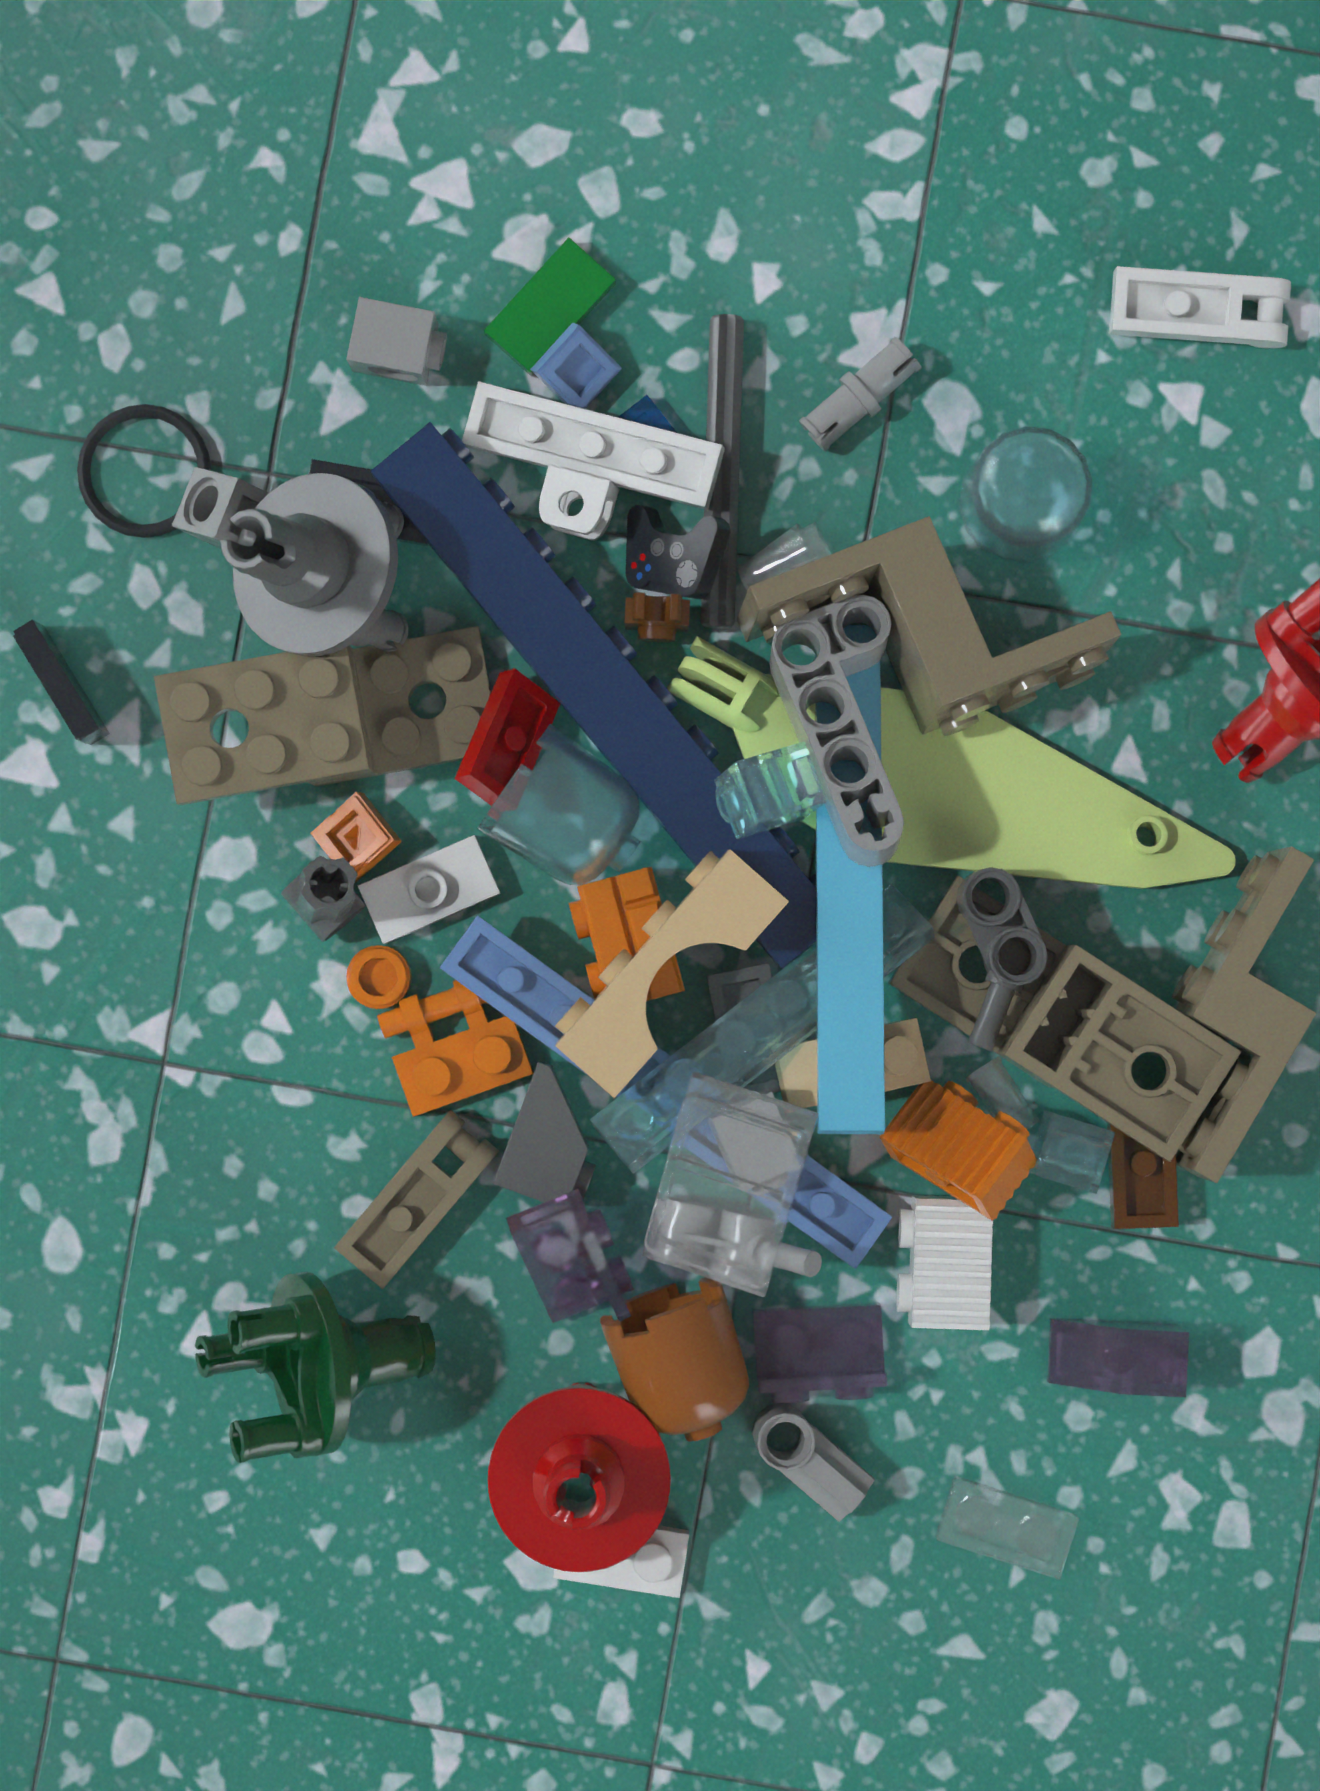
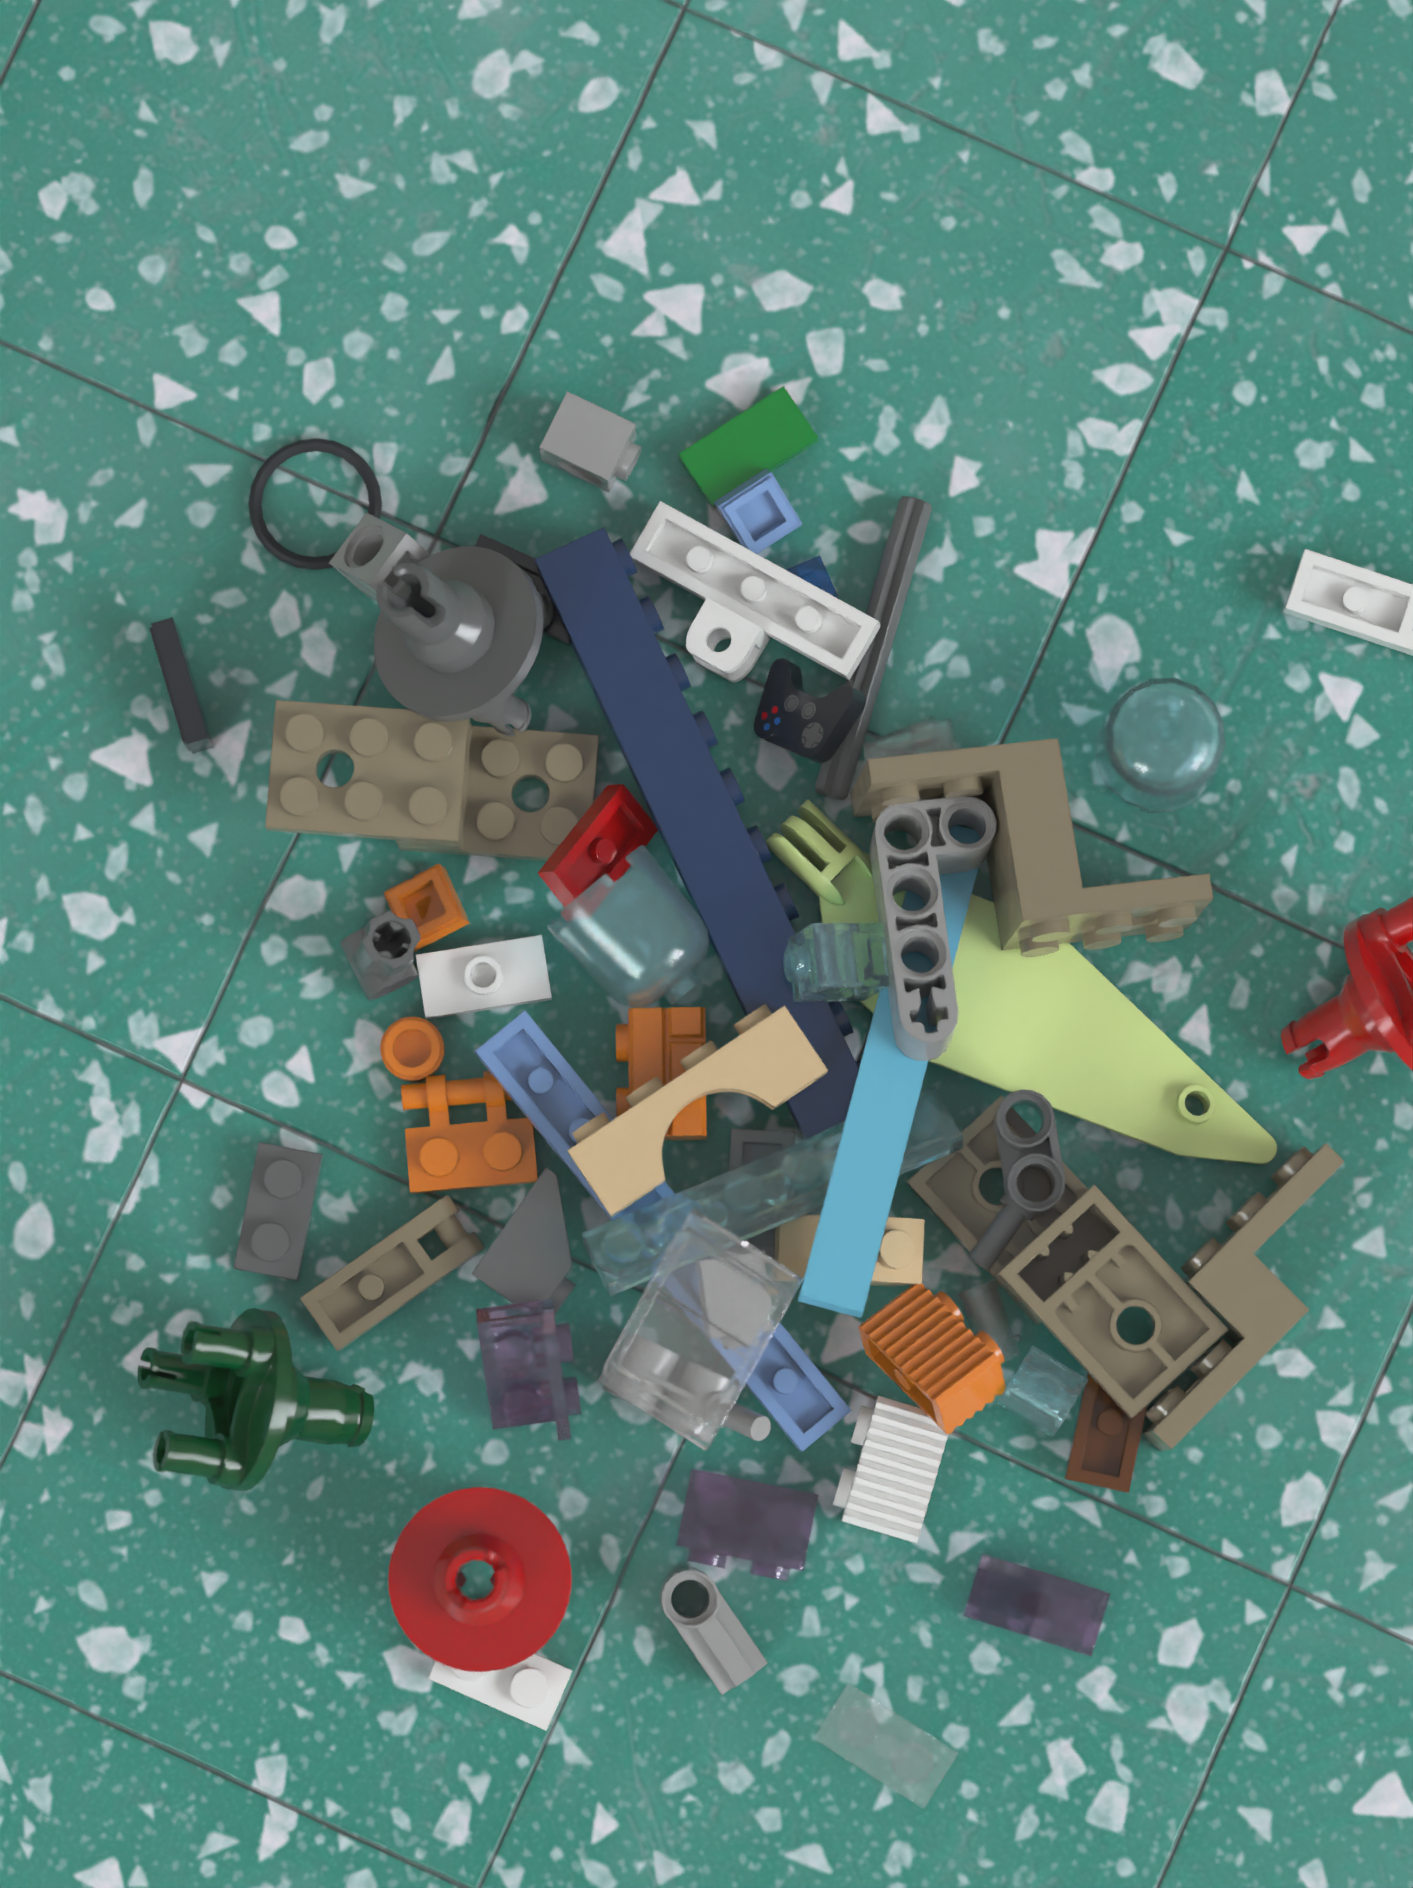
camera: 15 degrees right, 5 degrees down
dark orange cylinder [600,1277,749,1441] -> none
reddish brown plate [625,592,690,643] -> none
light grey pin [799,337,922,452] -> none
none -> dark grey plate [234,1142,323,1281]

